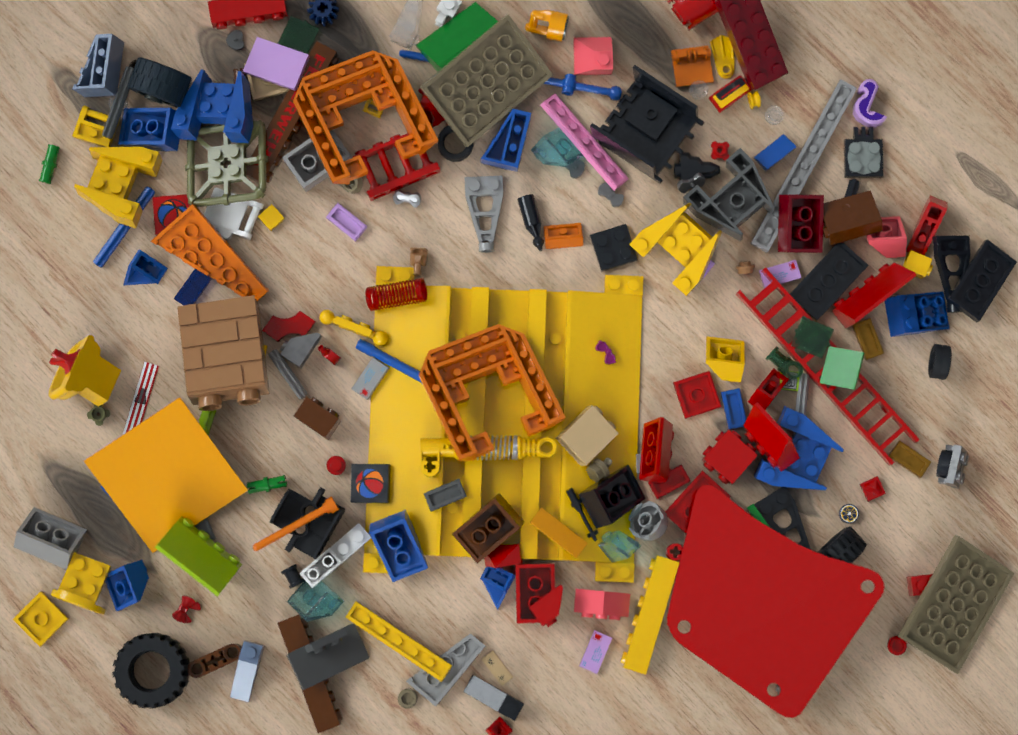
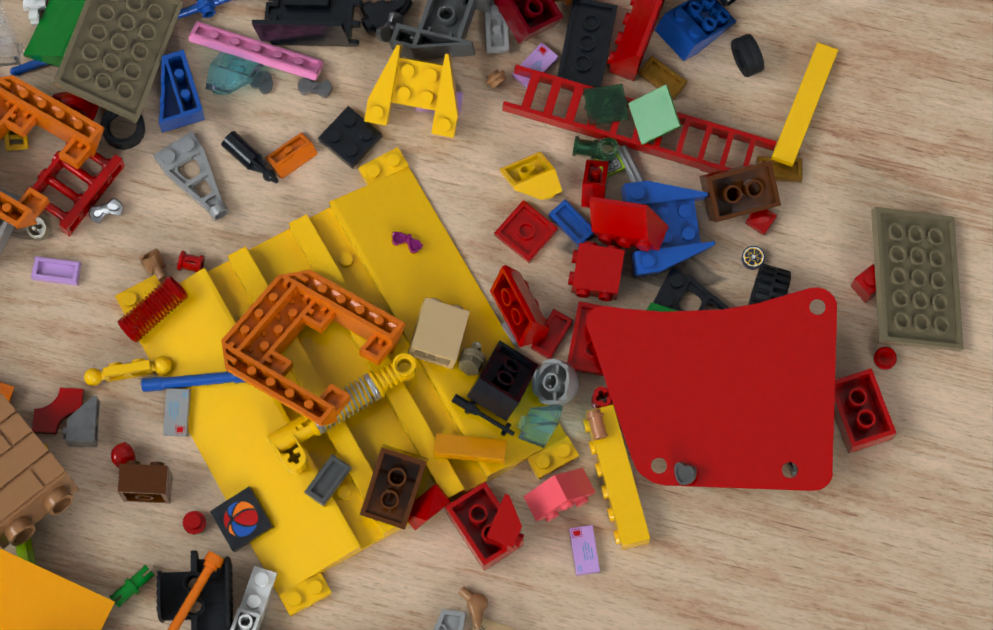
camera: 30 degrees left, 10 degrees down
light grey axle [269,349,308,400] -> none
red piece [318,345,341,365] -> none
blue slope [369,510,428,582] -> none
blue slope [480,566,515,610] -> none
flat silver piece [936,445,969,489] -> none
none -> red piece [111,442,136,468]
none -> red bush [177,250,205,272]
none -> medium nougat animal [458,586,488,629]
none -> nougat pin [586,409,608,440]
none -> dark grey piece [674,462,697,485]
none -> reddish brown slope [699,161,781,222]
none -> yellow tile [771,42,838,167]
none -> red brick [834,368,896,454]

